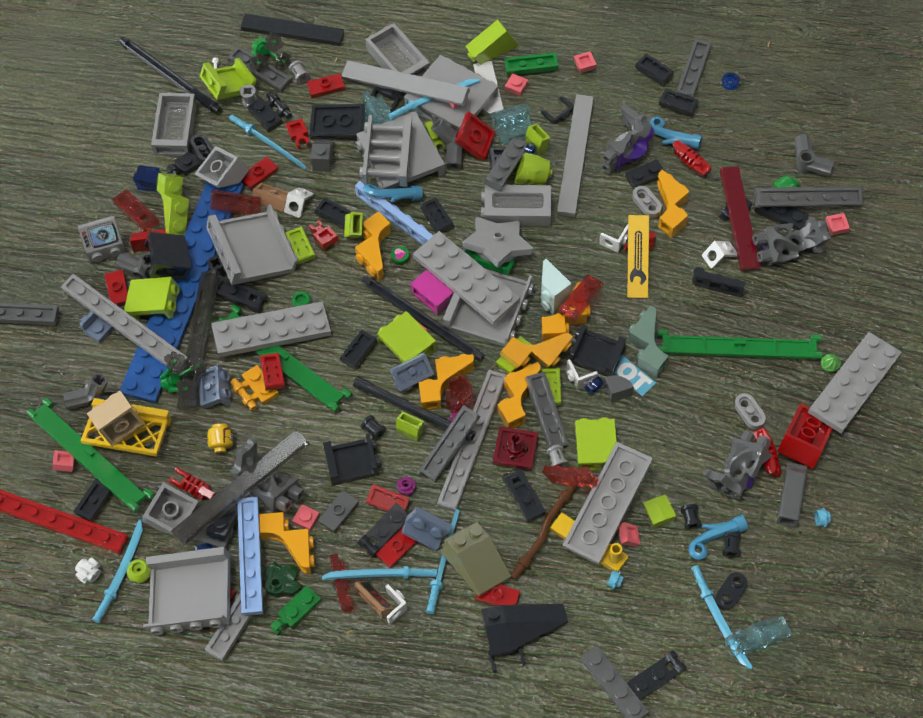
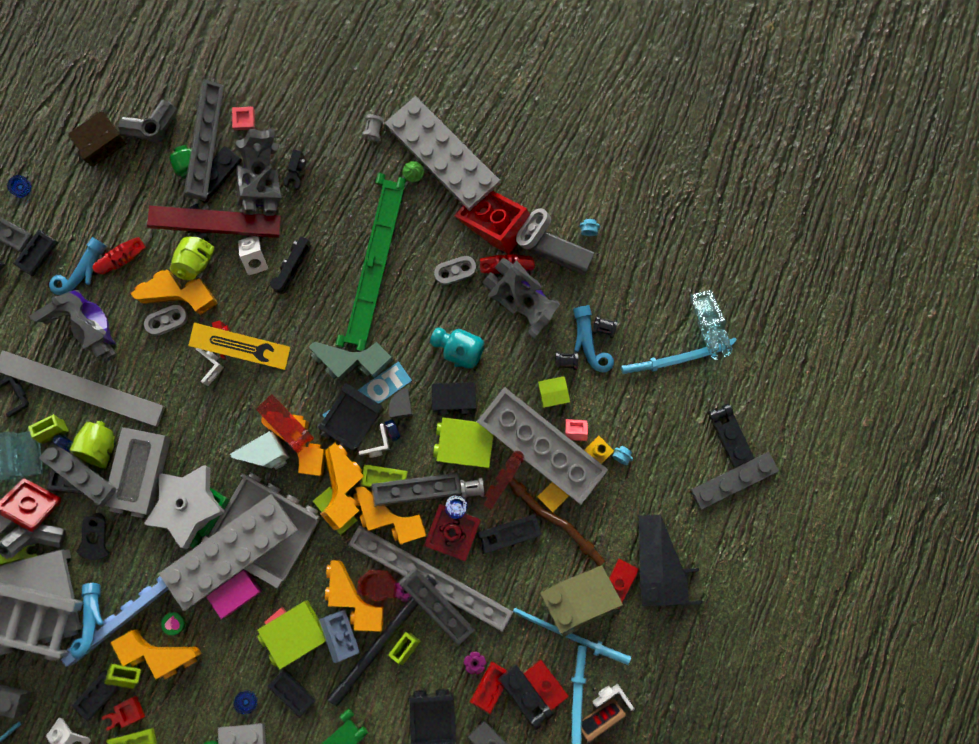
camera: 85 degrees left, 20 degrees up
black bush [360,415,386,441] -> none
black piece [362,275,485,361] -> none
sand blue bracket [402,507,452,550] -> none
black plate [420,197,454,233] -> none
black plate [625,159,665,190] -> none
black plate [715,572,747,611] -> none
none -> dark brown bracket [68,111,127,168]
none -> black piece [76,513,110,560]
none -> lime helmet [170,236,215,280]
none -> clear blue tile [234,690,258,715]
none -> black plate [284,149,306,190]
none -> light grey bush [362,114,384,142]
none -> teal piece [430,328,485,369]
none -> black brick [432,382,476,416]
none -> clear blue tile [445,495,468,519]
none -> light grey plate [516,208,551,249]

